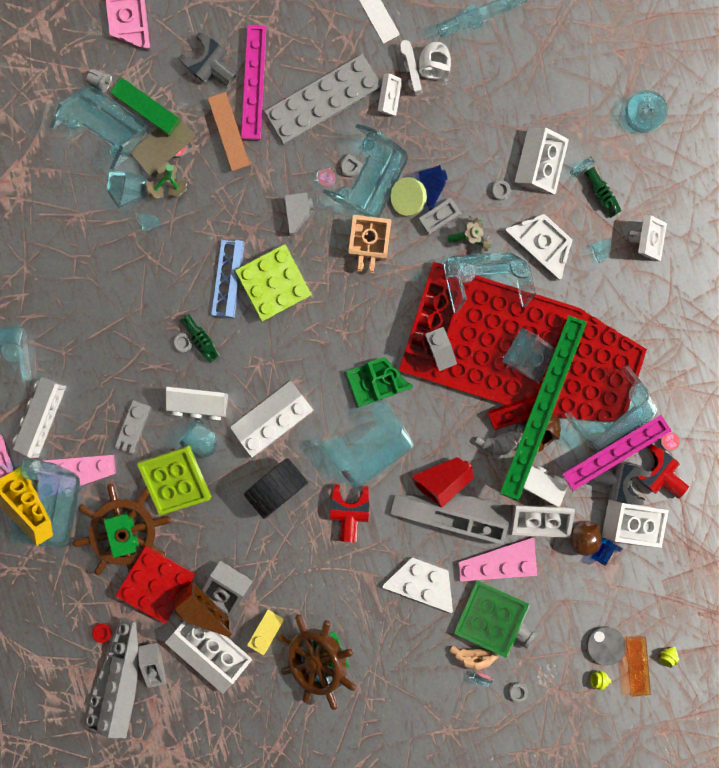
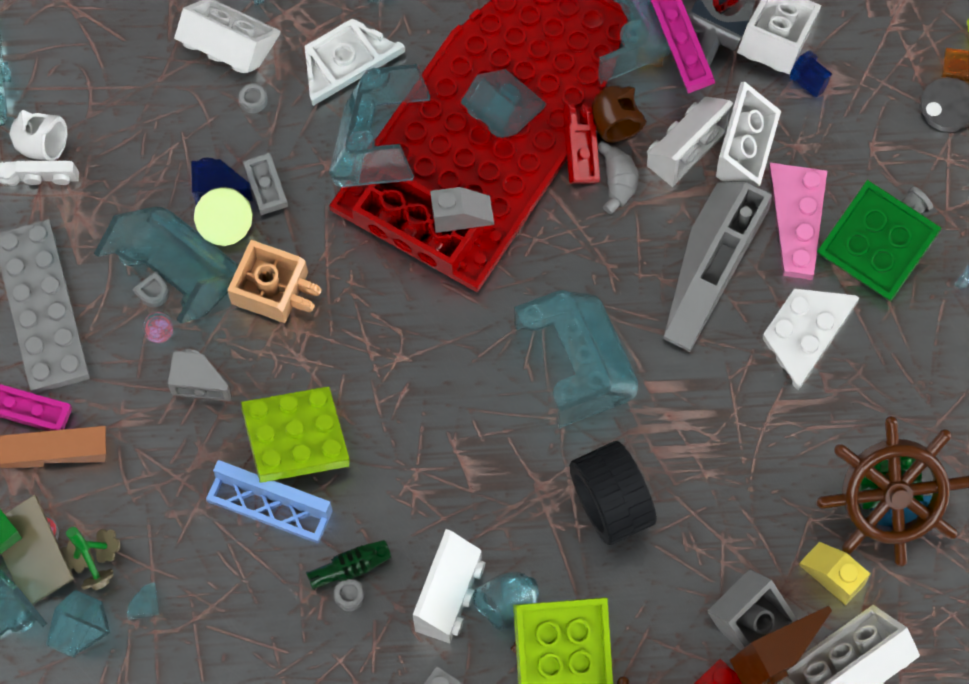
camera: 80 degrees left, 20 degrees down
white slope [231,381,314,458] -> none
red connector [330,484,370,542] -> none
green slope [344,357,413,408] -> none
white plate [378,73,402,116] -> none
red slope [412,457,474,508] -> none
dark tan plant [448,216,491,255] -> none
light nougat piece [449,646,499,671] -> none
green plate [500,315,587,501] -> none
reddish brown piece [570,521,602,556] -> none

